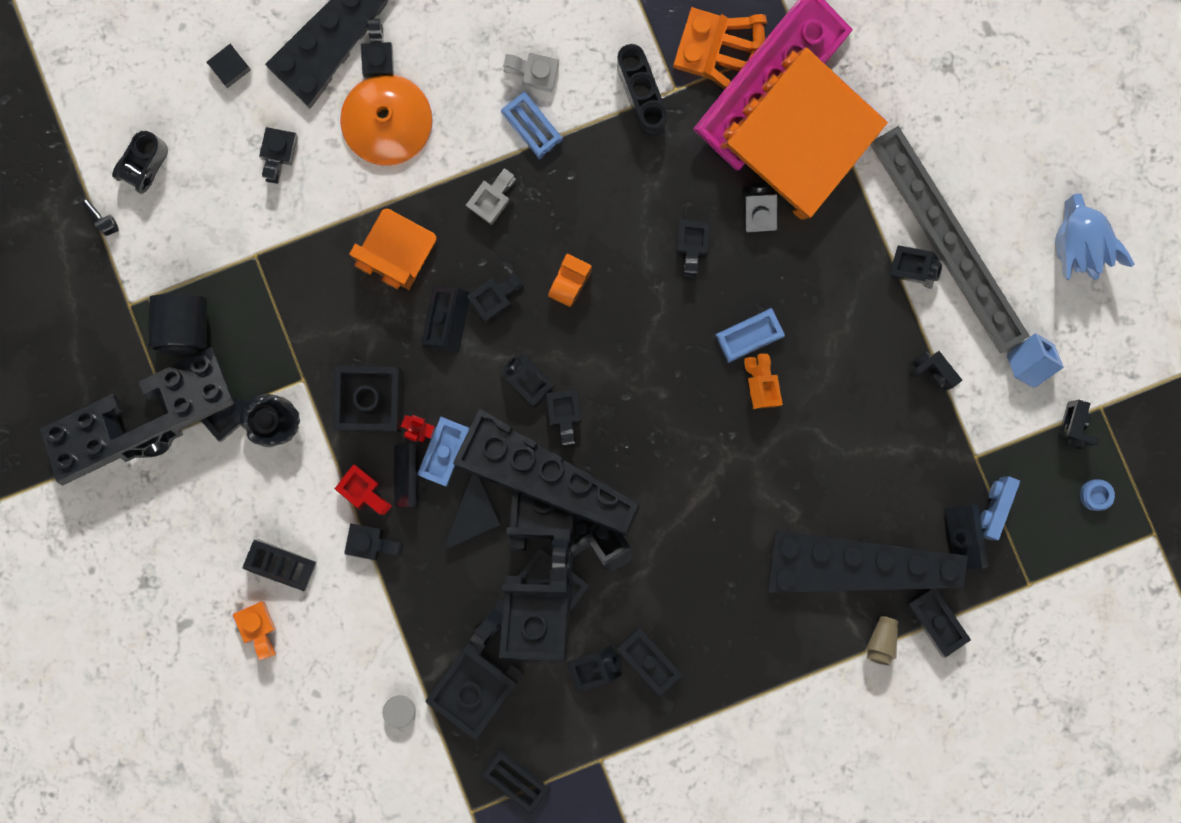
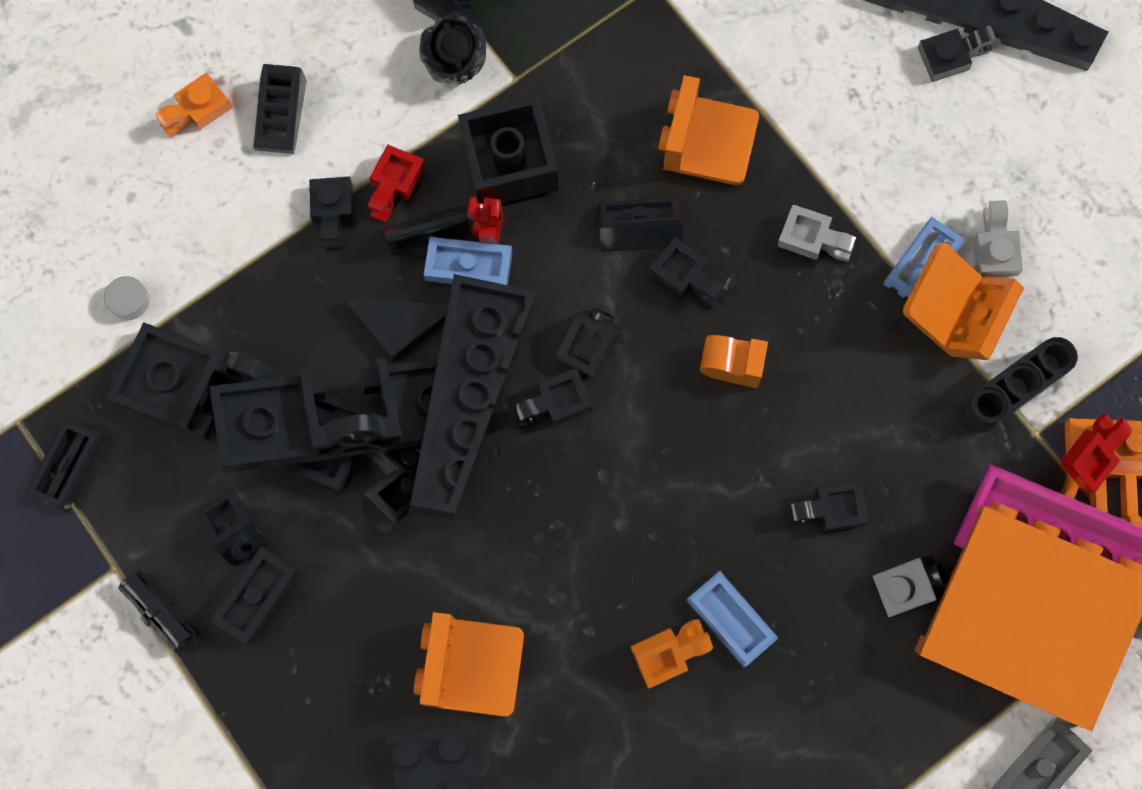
camera: 80 degrees right, 10 degrees down
orange dish [340,74,433,166] -> none
none -> black pin [118,570,197,653]
none -> orange bracket [414,612,524,717]
none -> orange bracket [903,243,1024,360]
none -> red plate [1060,413,1132,494]

